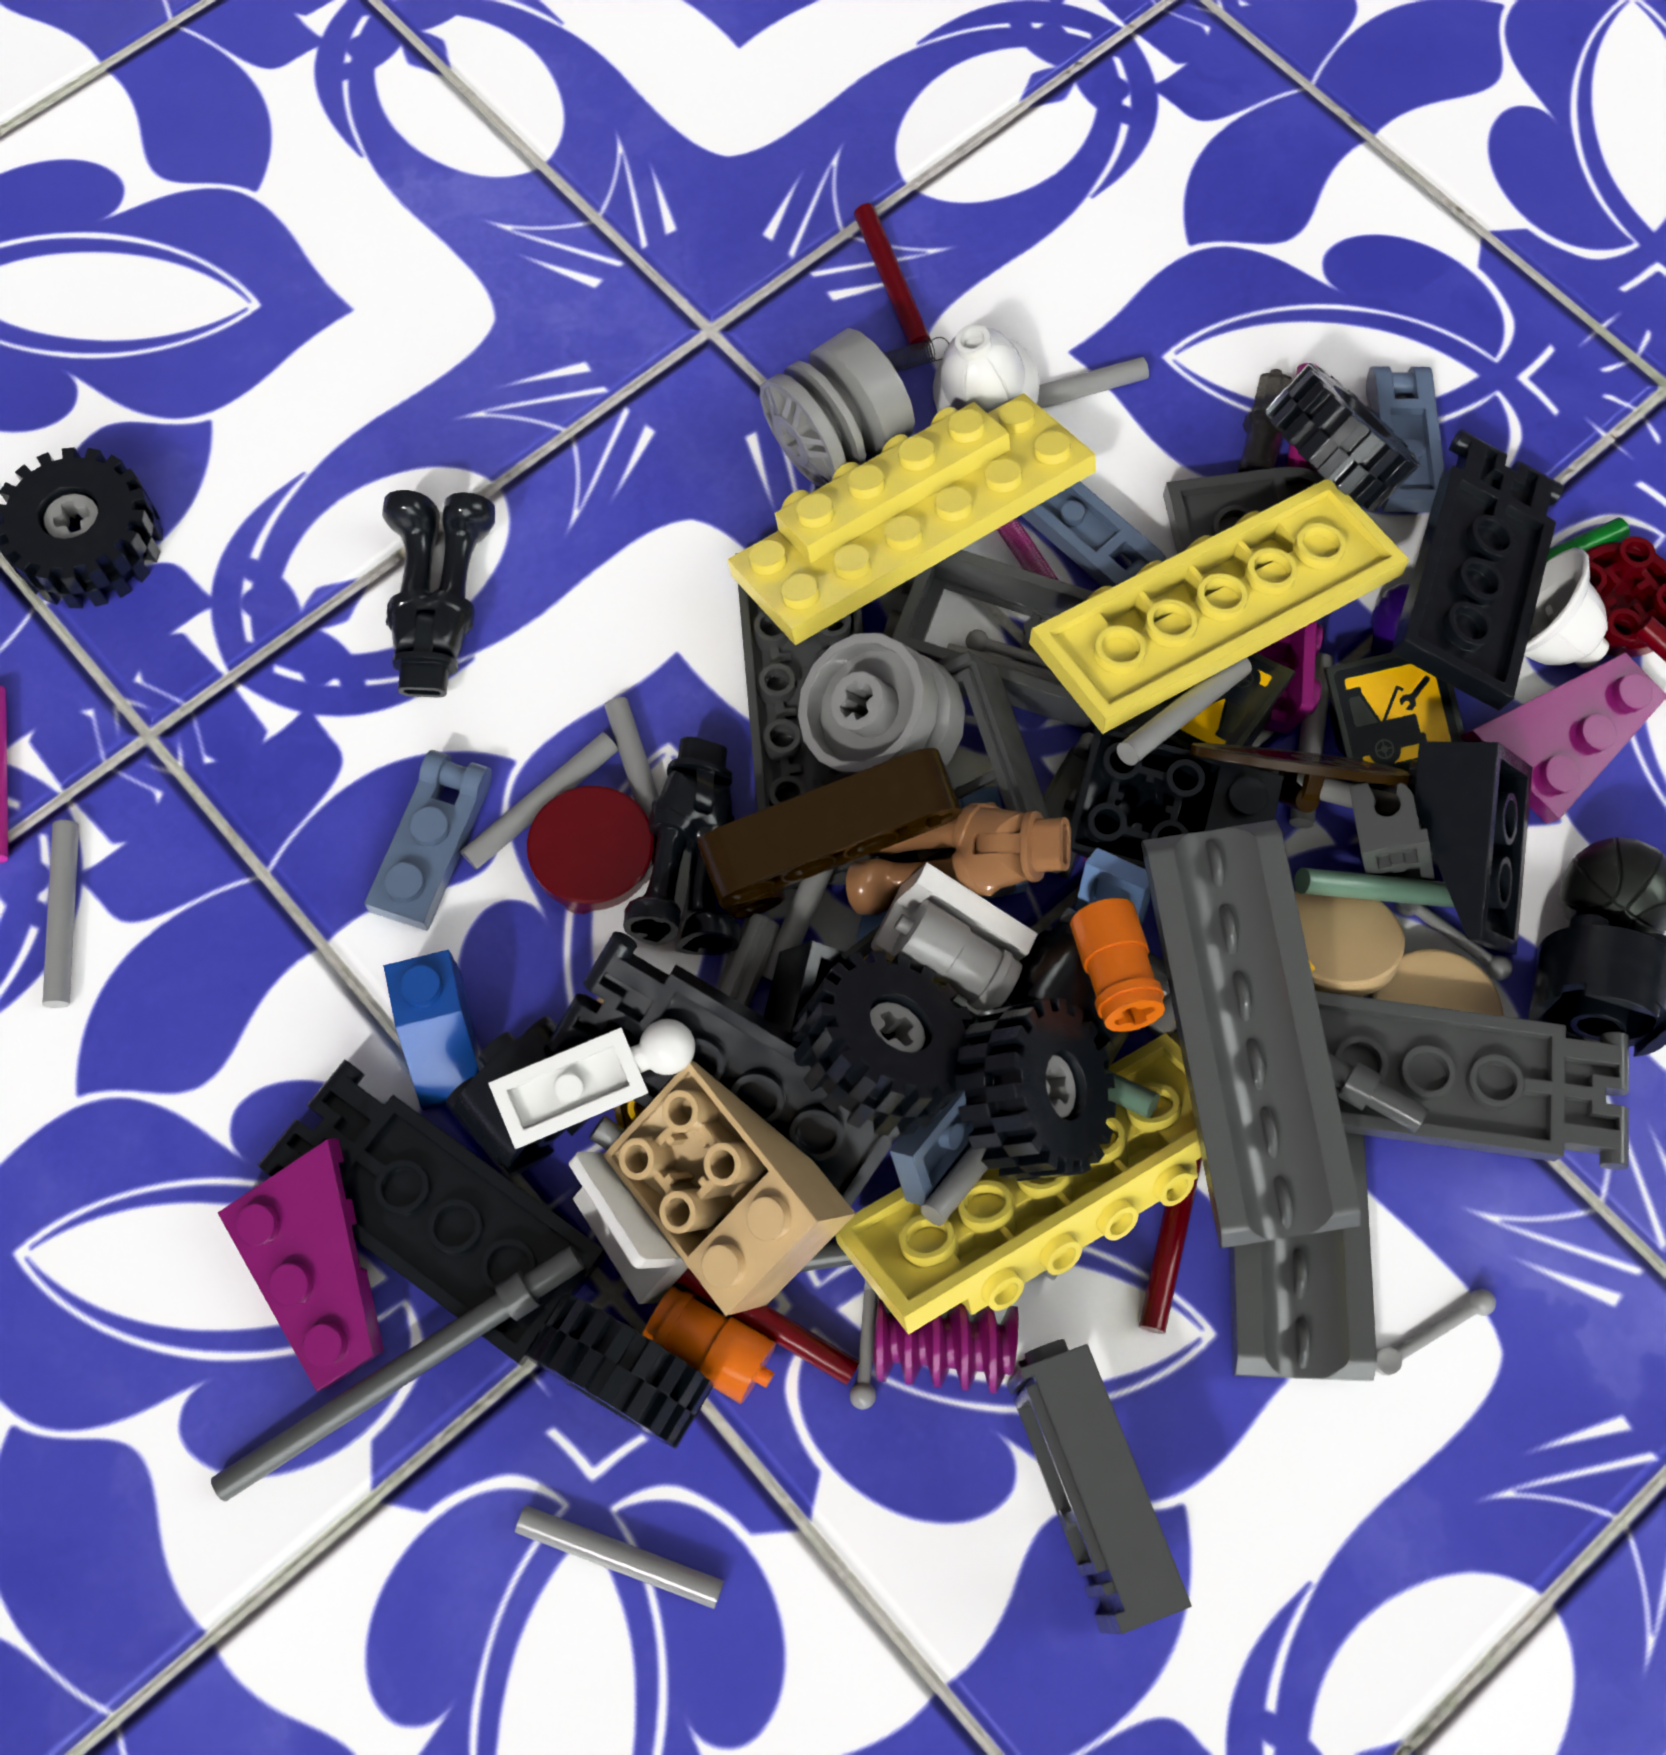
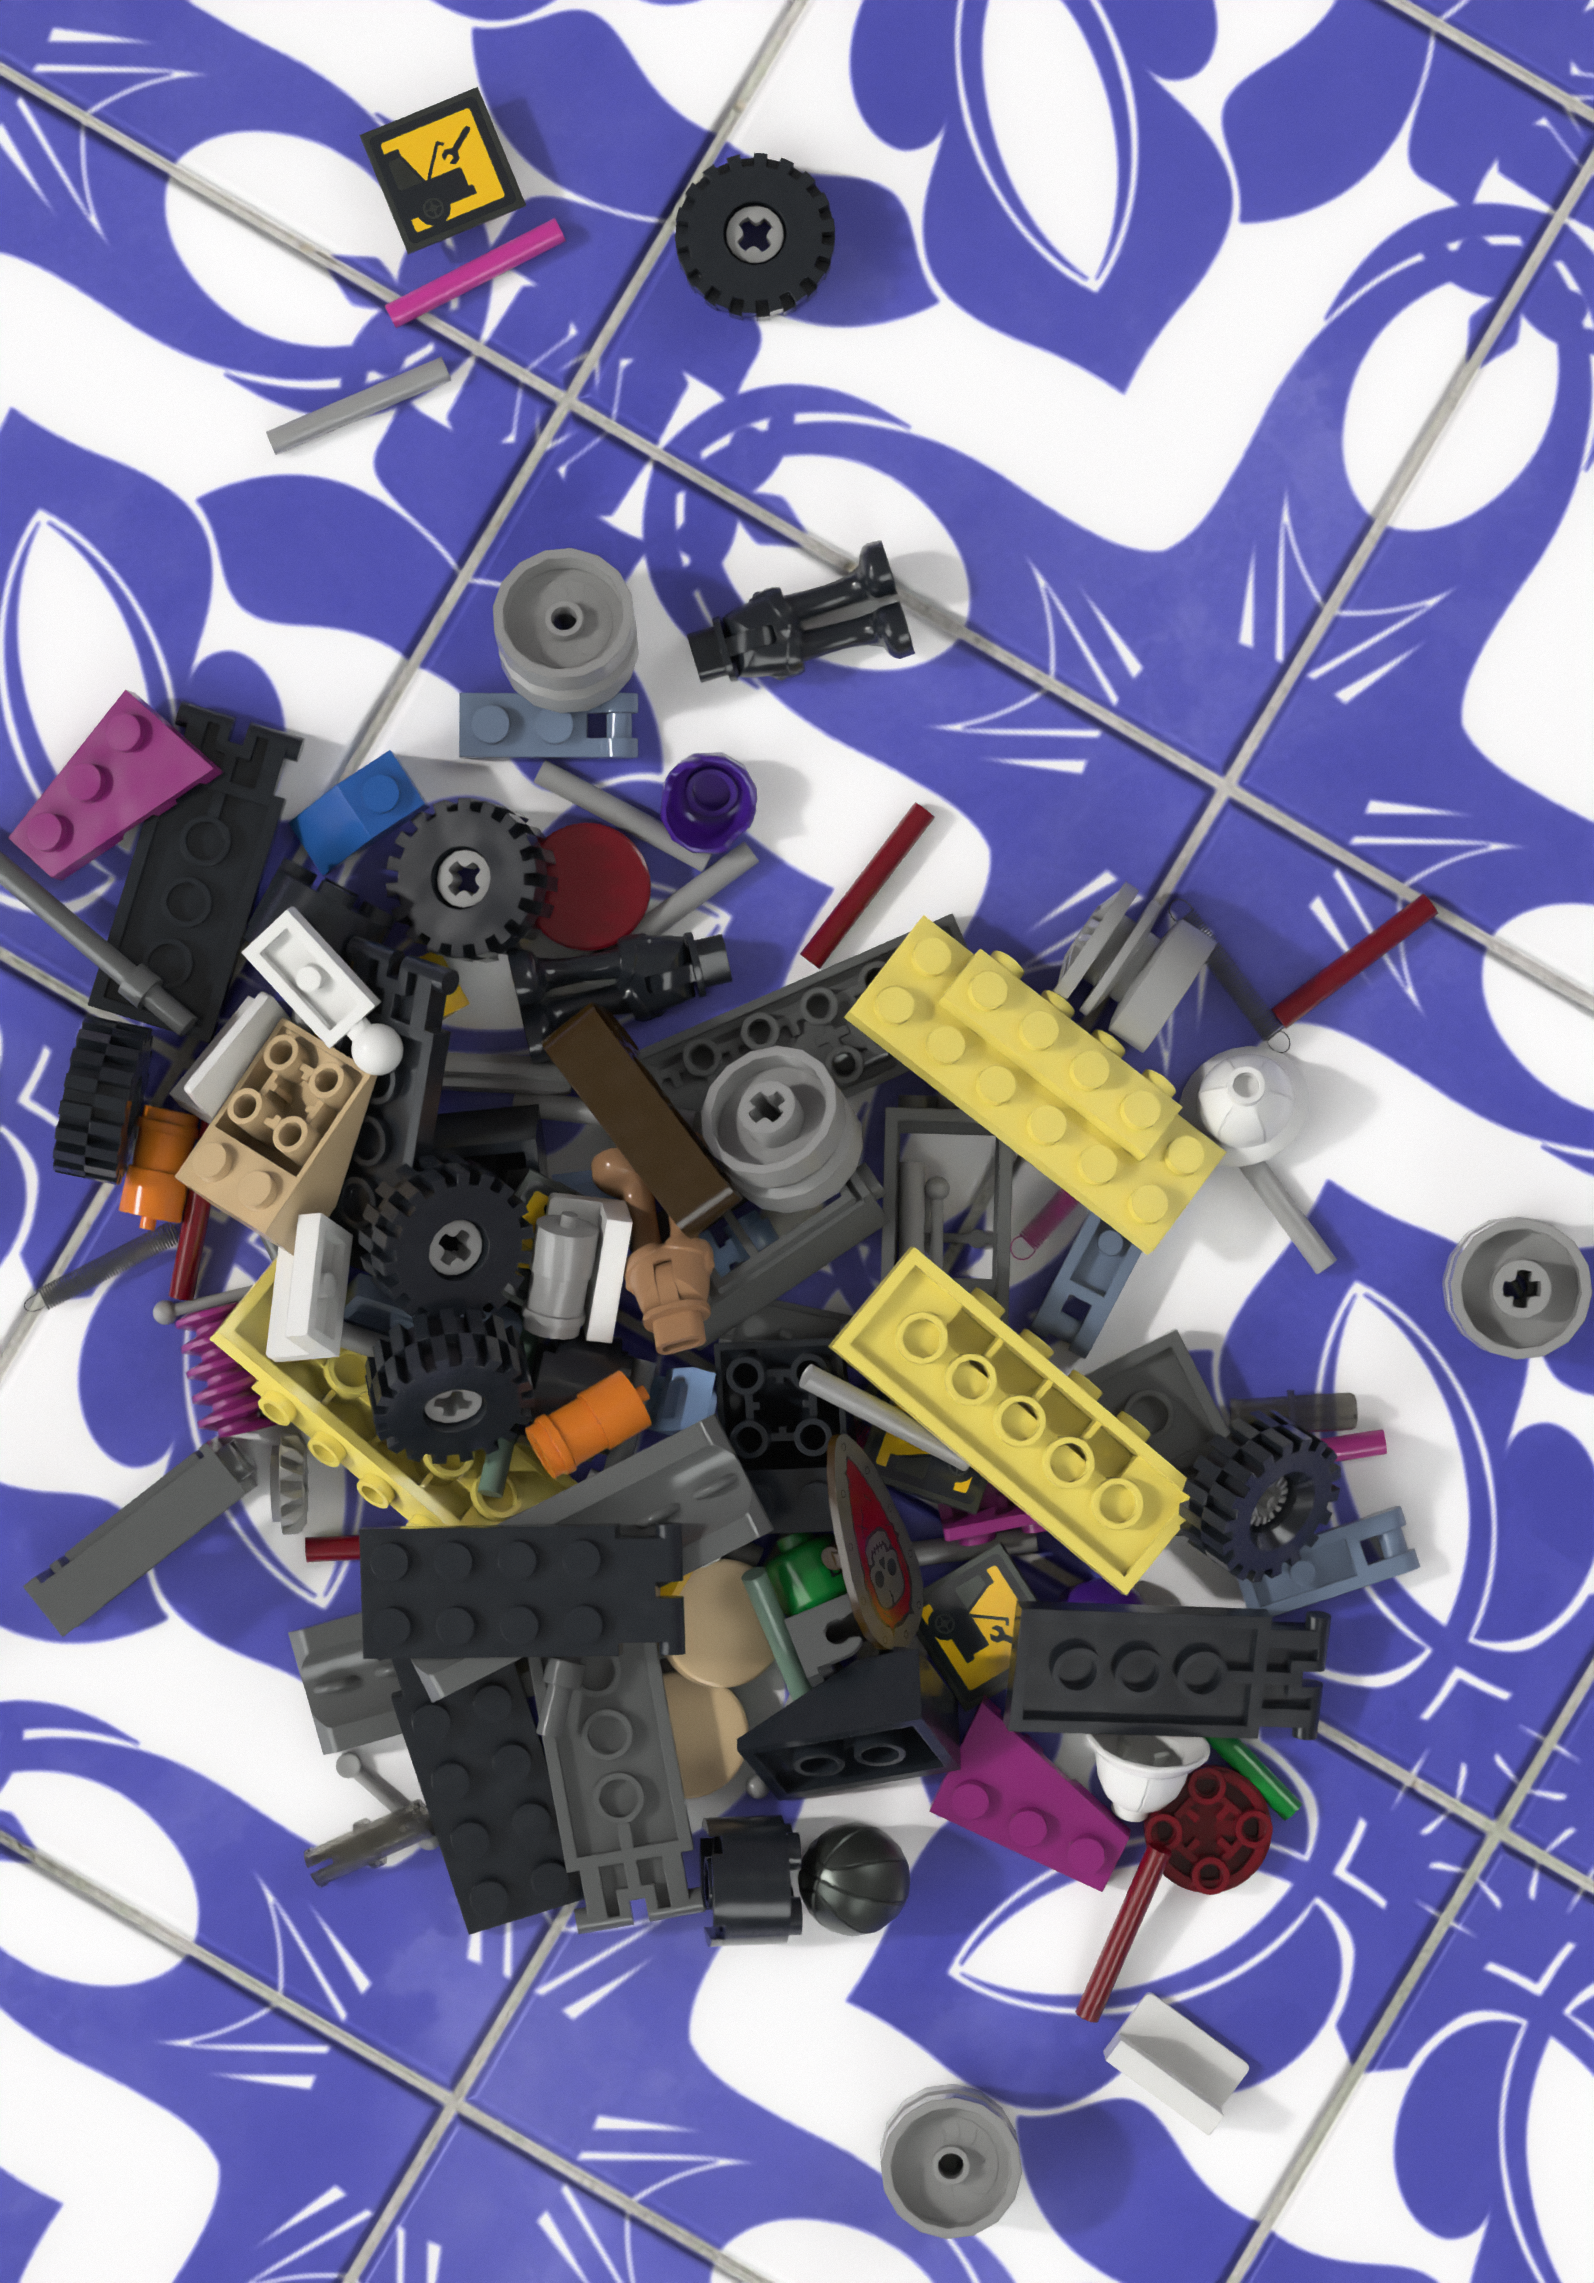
camera: 75 degrees right, 20 degrees up
none -> dark grey piece [24,1221,182,1312]
none -> white panel [266,1213,353,1362]
none -> light grey gear [270,1433,309,1535]
none -> clear smoke pin [304,1799,436,1888]
none -> black hinge [359,1522,686,1659]
none -> black hinge [378,1658,585,1935]
none -> black bush [386,798,558,963]
none -> light grey wheel [493,548,639,713]
none -> dark purple hair [660,752,758,854]
none -> green head [765,1532,847,1617]
none -> dark red bar [800,802,935,969]
none -> light grey wheel [1442,1216,1592,1360]

